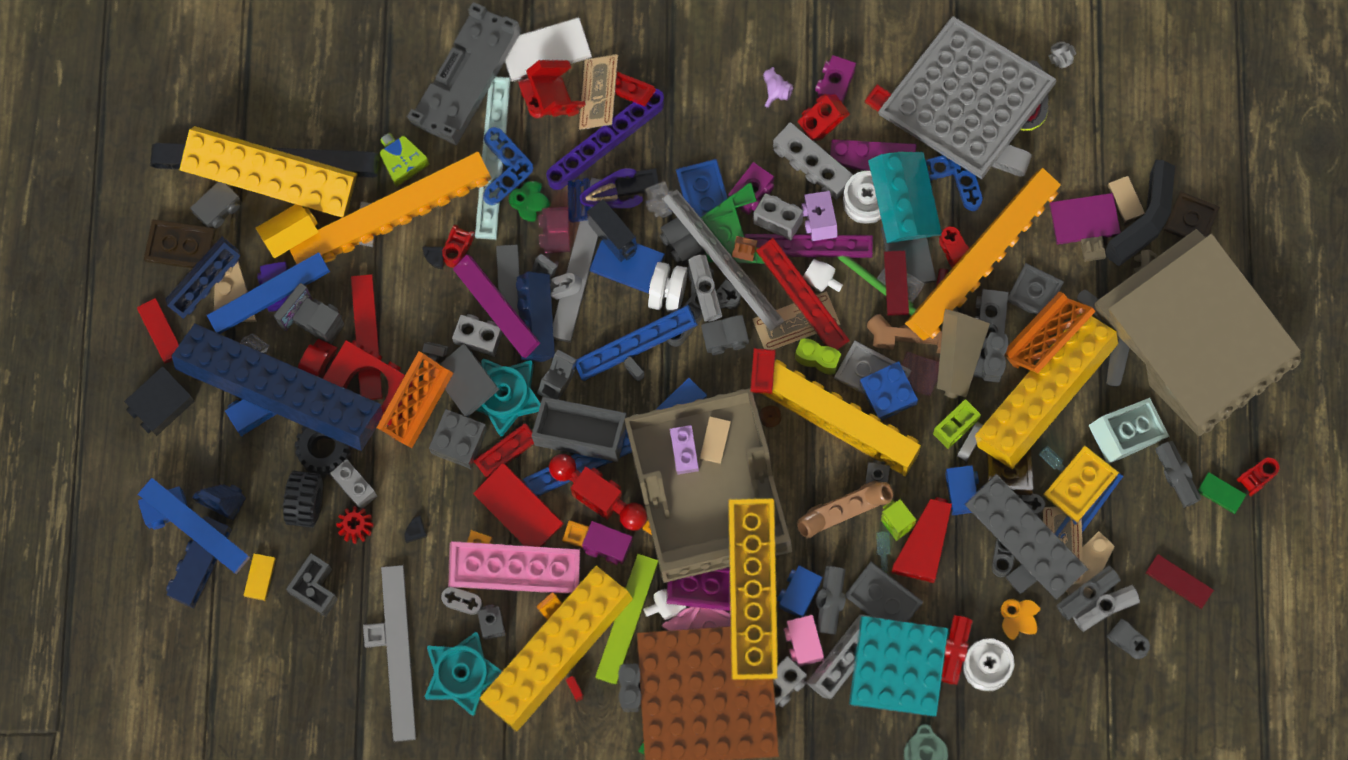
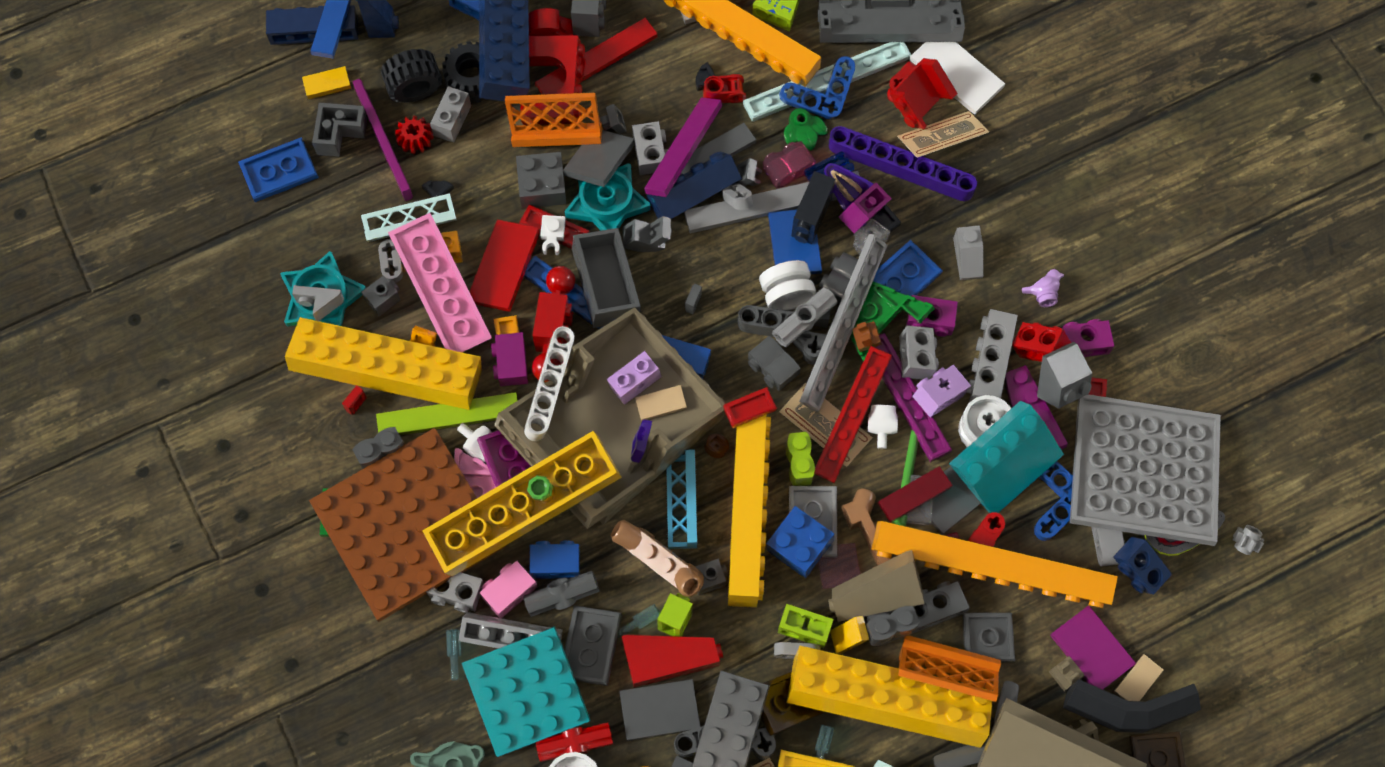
camera: 55 degrees right, 5 degrees down
light grey tile [363,623,387,648] -> none
light grey tile [381,565,416,742] -> none
blue tile [575,305,698,381] -> none
red tile [615,71,656,106] -> none
blue brick [945,465,979,515] -> none
none -> blue tile [238,137,318,202]
none -> light grey slope [292,285,344,321]
none -> magenta tile [352,79,413,201]
none -> light aqua fence [361,193,457,242]
none -> clear light blue axle [446,629,461,680]
none -> white beam [524,326,574,441]
none -> bright green tile [527,475,553,501]
none -> white plate [540,215,566,255]
none -> dark grey tile [619,679,700,741]
none -> dark purple tile [631,419,652,463]
none -> medium azure fence [667,450,697,549]
none -> yellow tile [830,616,869,654]
none -> magenta brick [839,183,891,233]
none -> light grey slope [953,226,983,280]
none -> dark grey slope [1037,342,1092,409]
none -> dark blue brick [1113,537,1172,595]

